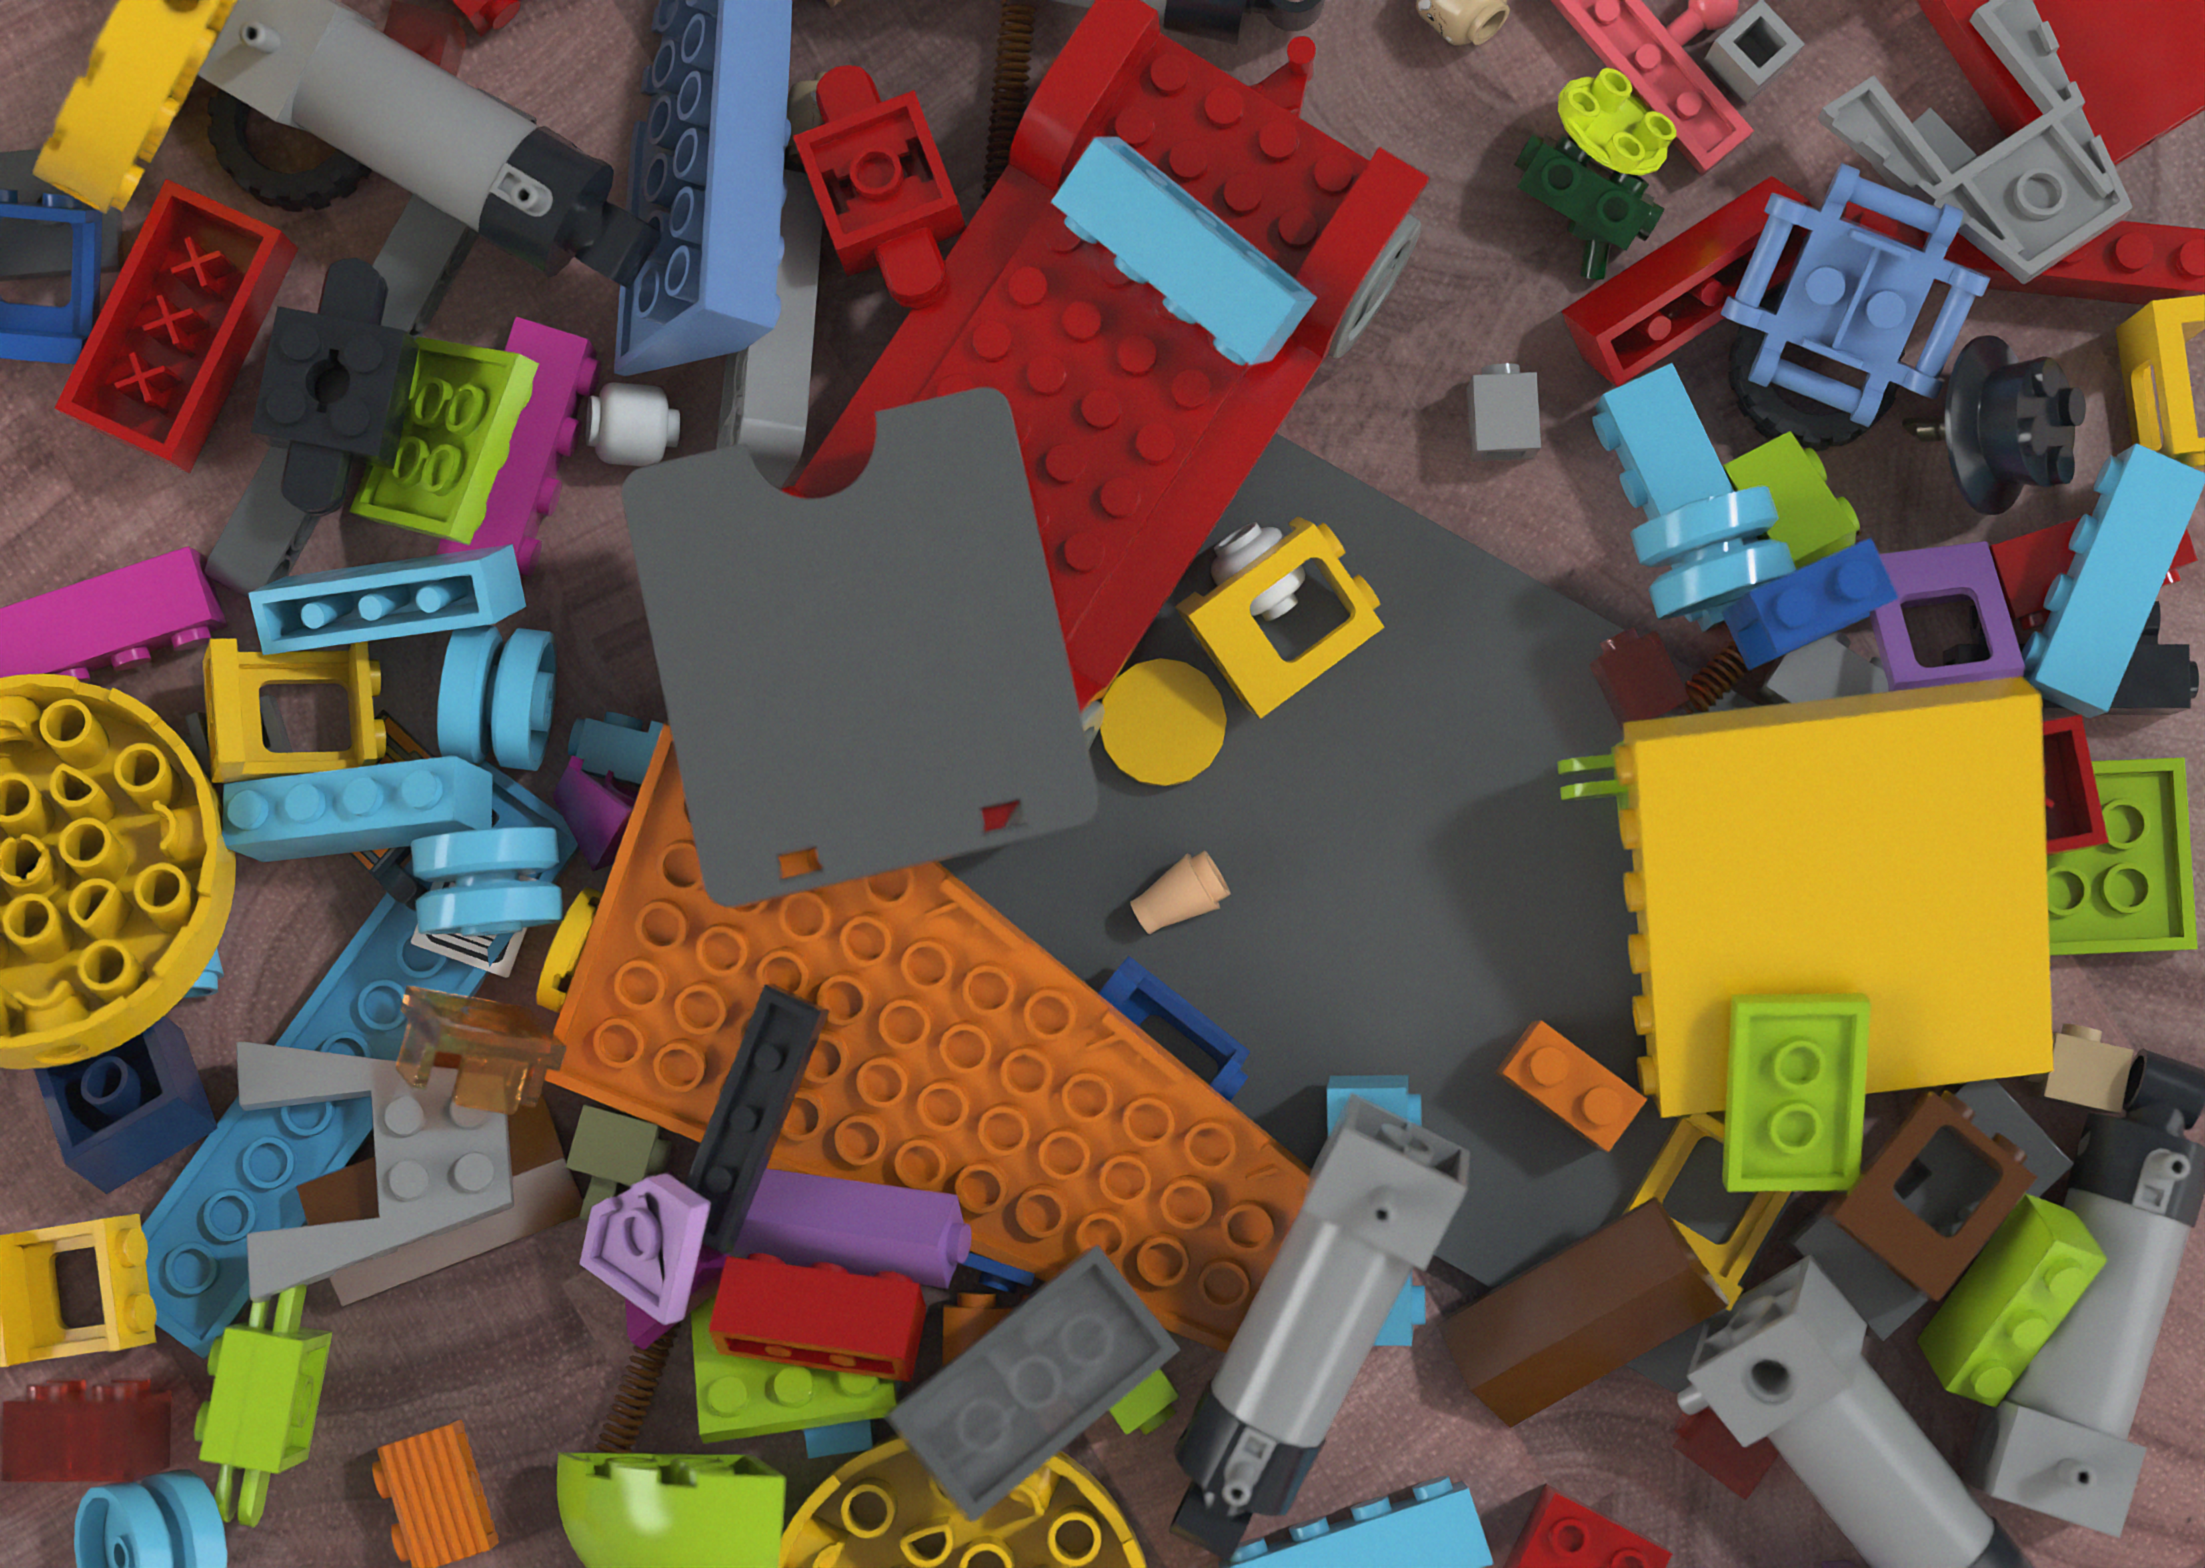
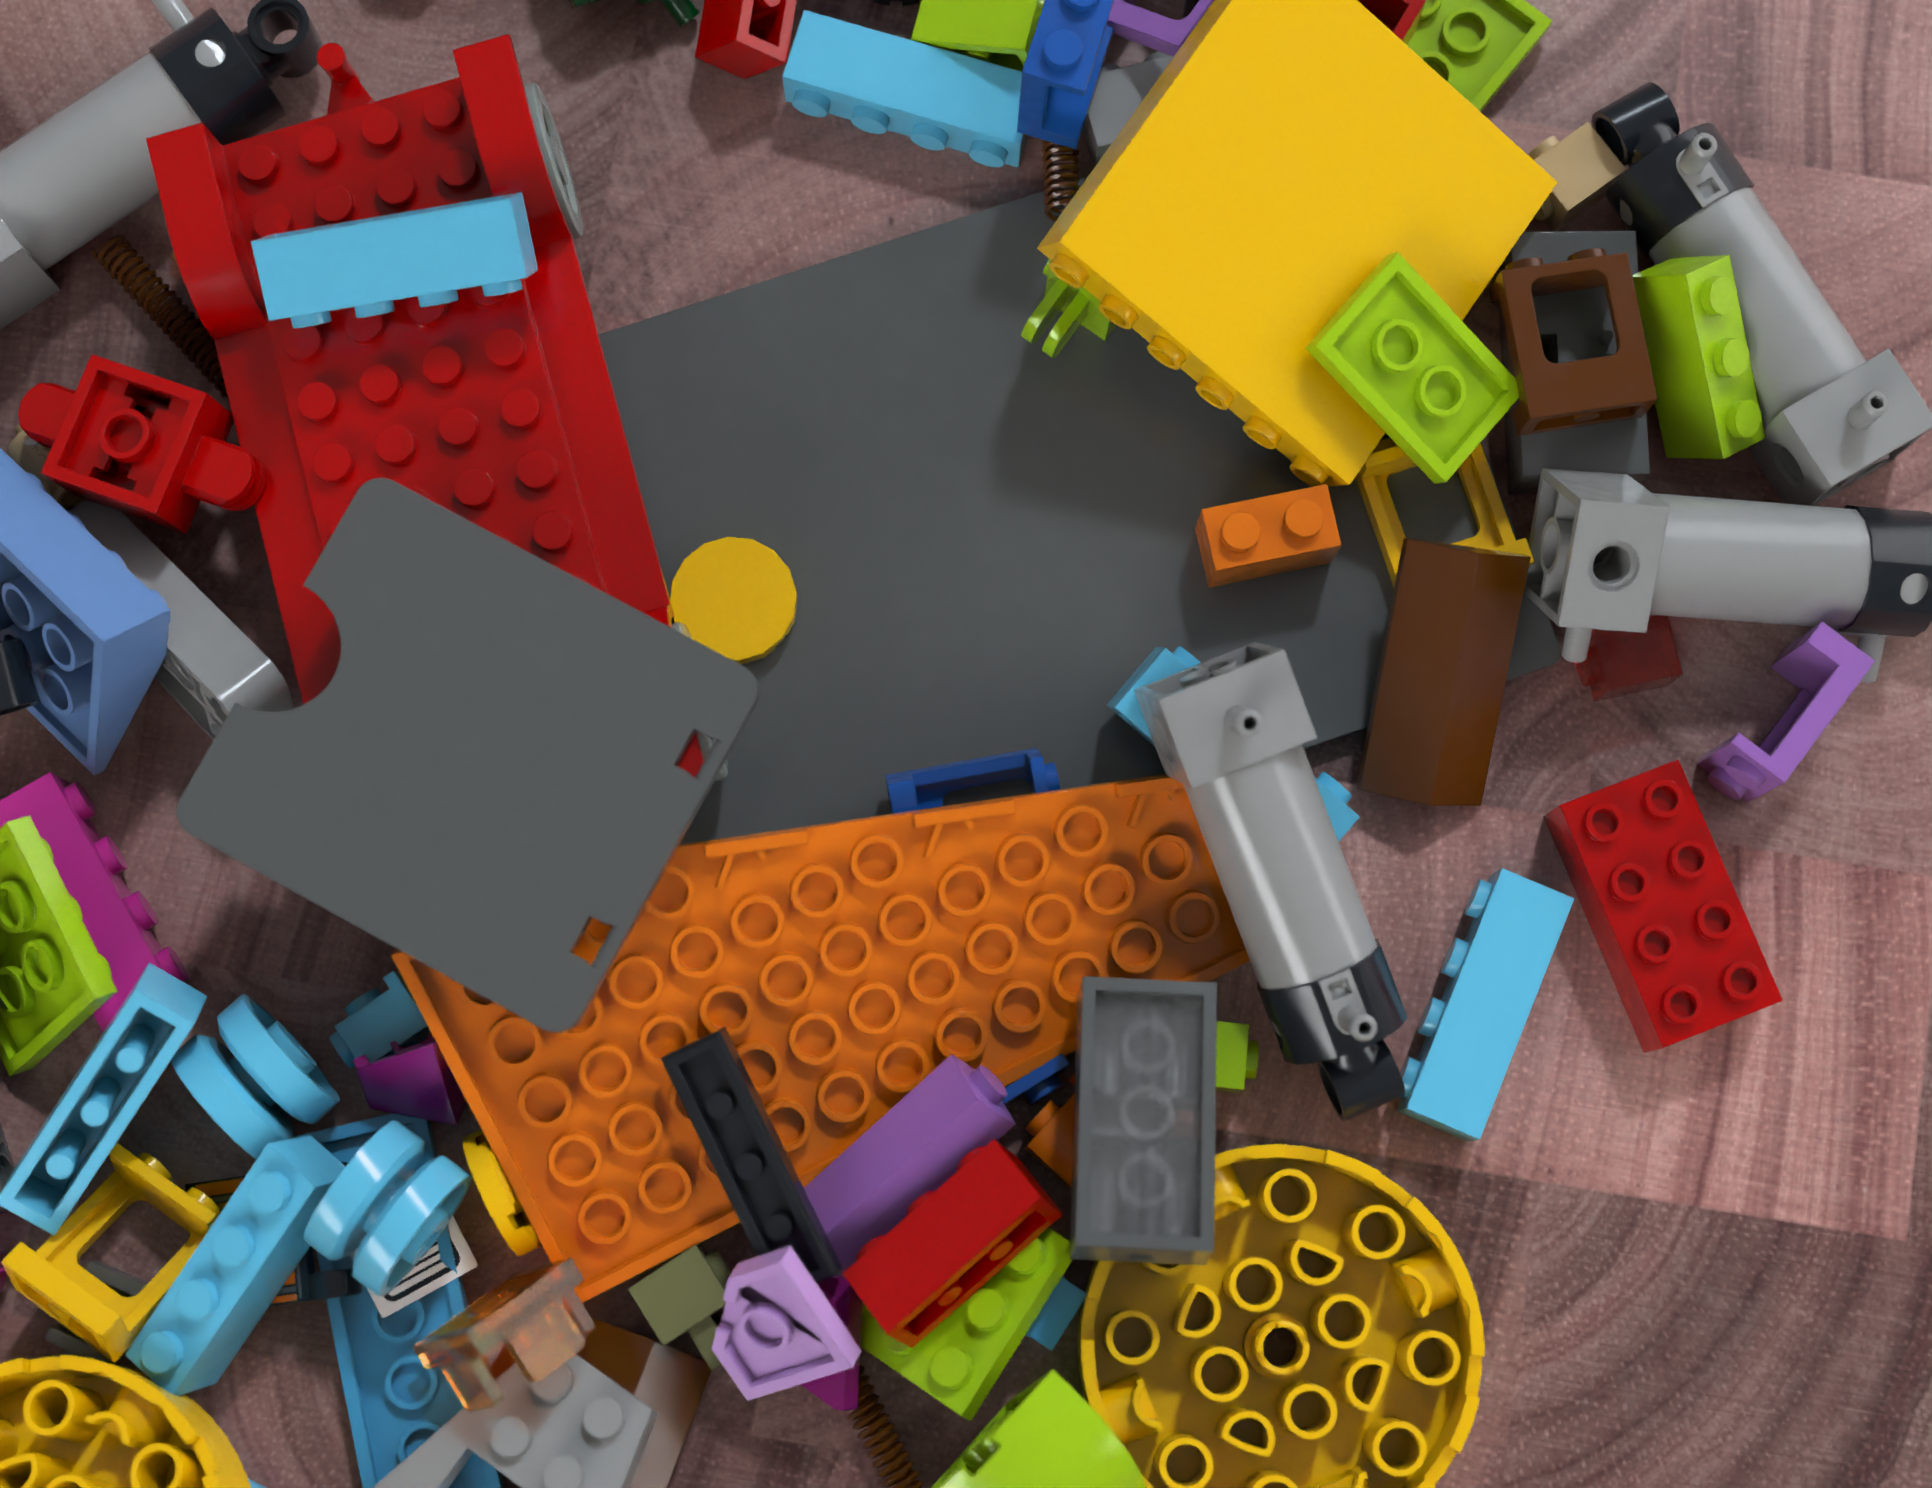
camera: 55 degrees left, 5 degrees down
white head [585,382,680,466] -> none
light nougat cone [1130,850,1231,935] -> none
yellow window [1175,516,1384,719] -> none
white head [1210,522,1305,621] -> none
light grey brick [1467,363,1541,462] -> none
clear red brick [1589,627,1690,733] -> none
medium azure wheel [1630,486,1796,620] -> none

